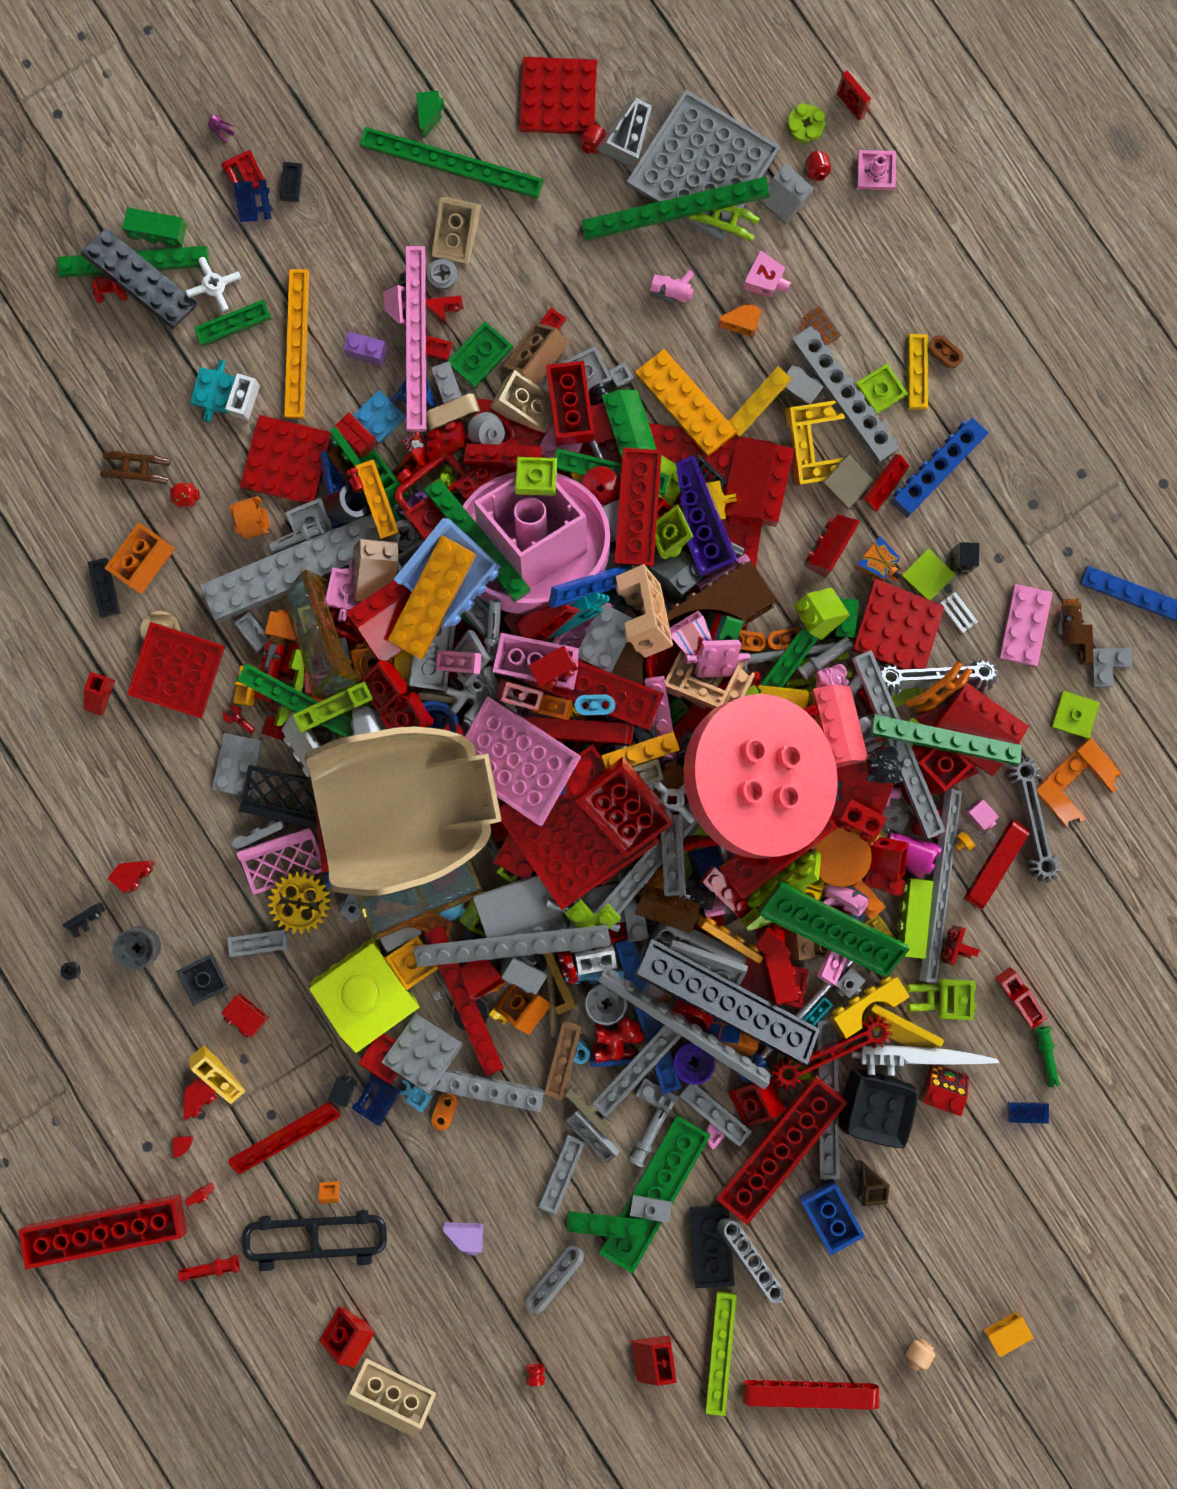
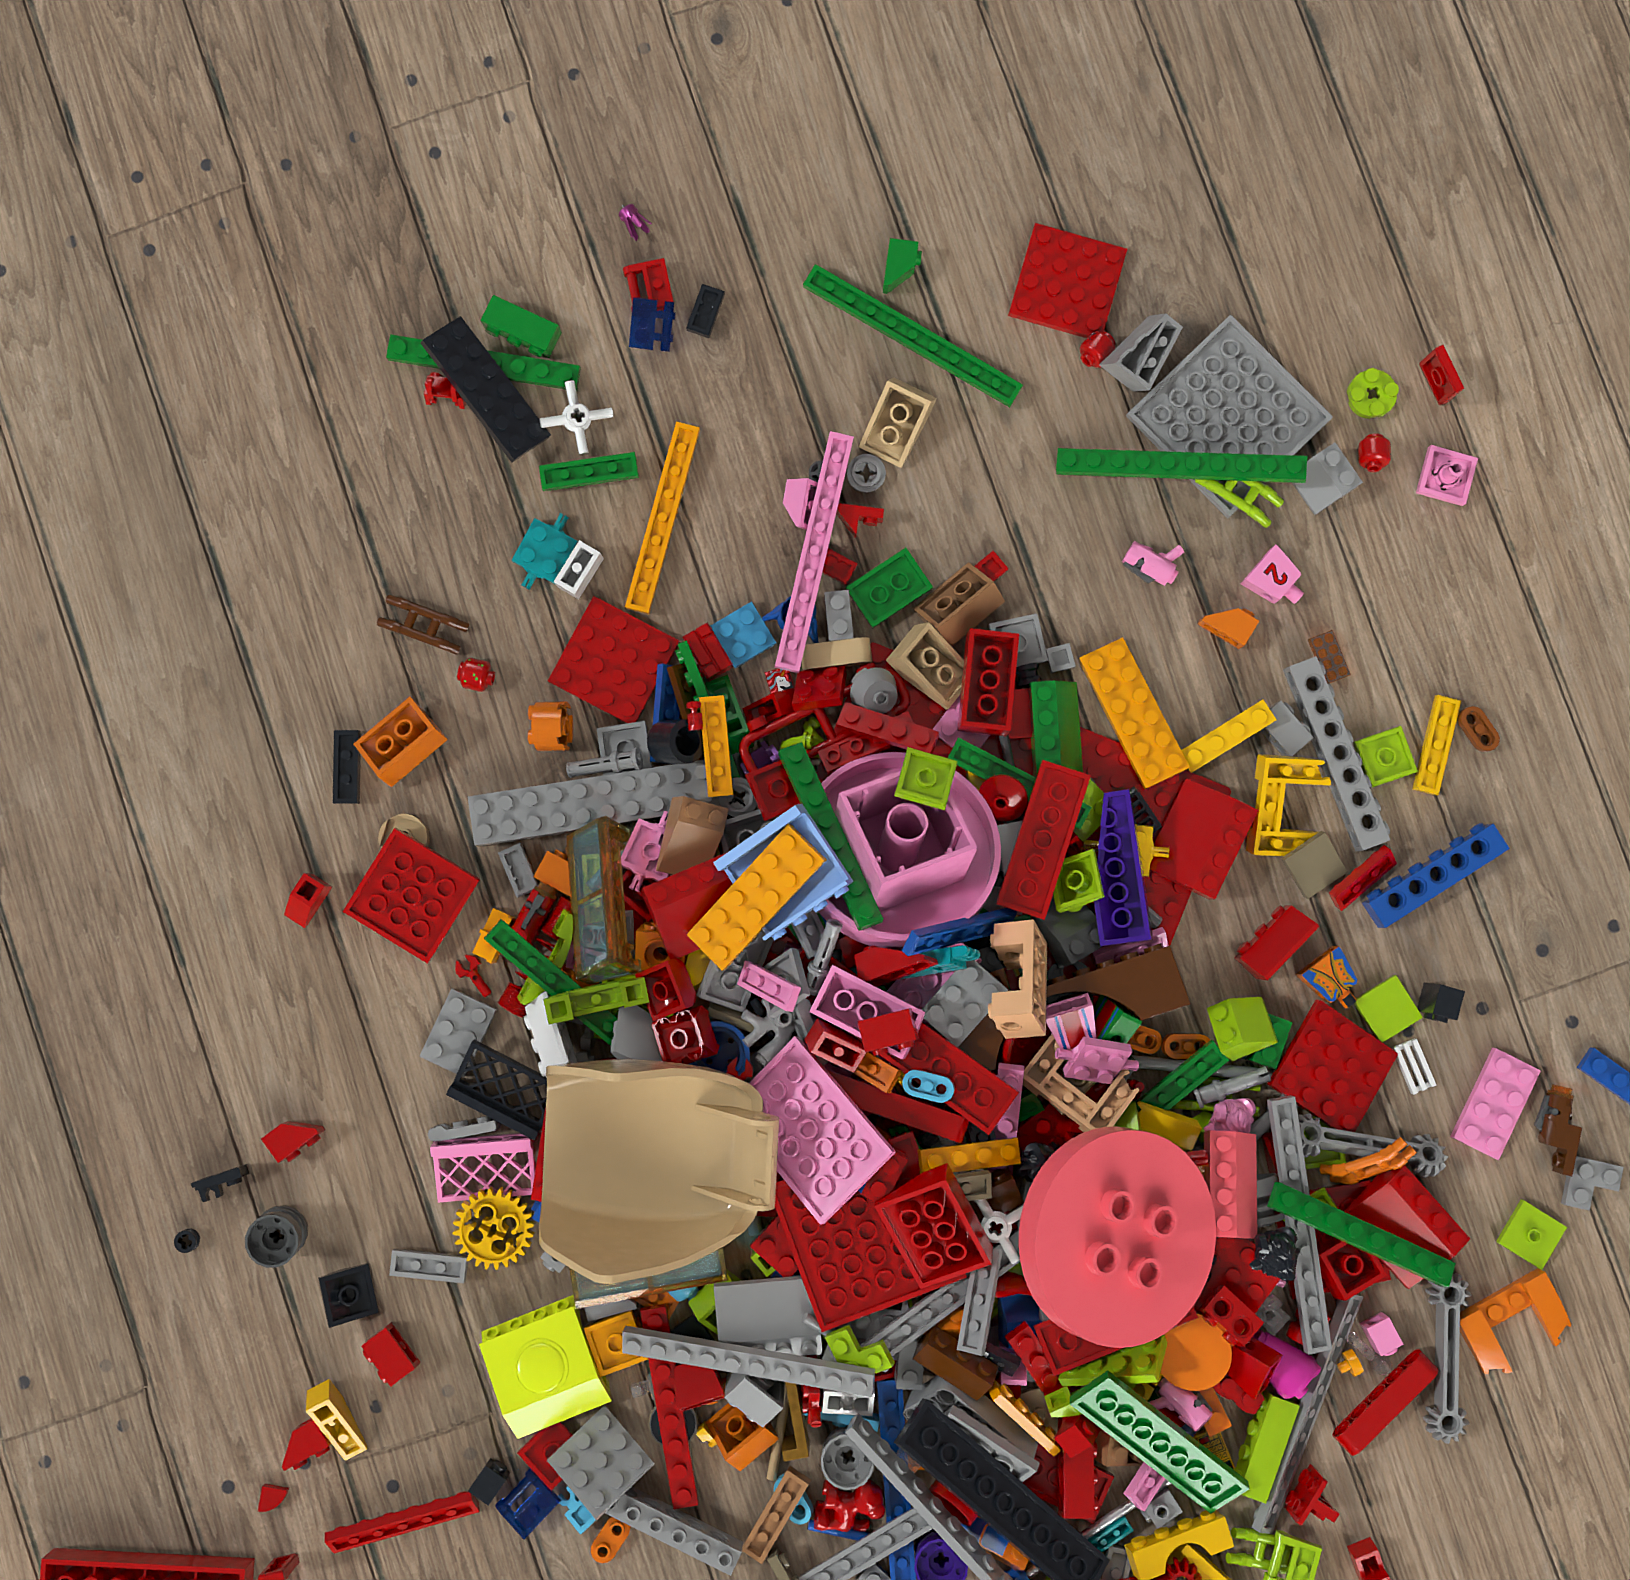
camera: 15 degrees right, 0 degrees up
medium lavender brick [343,331,388,366] -> none

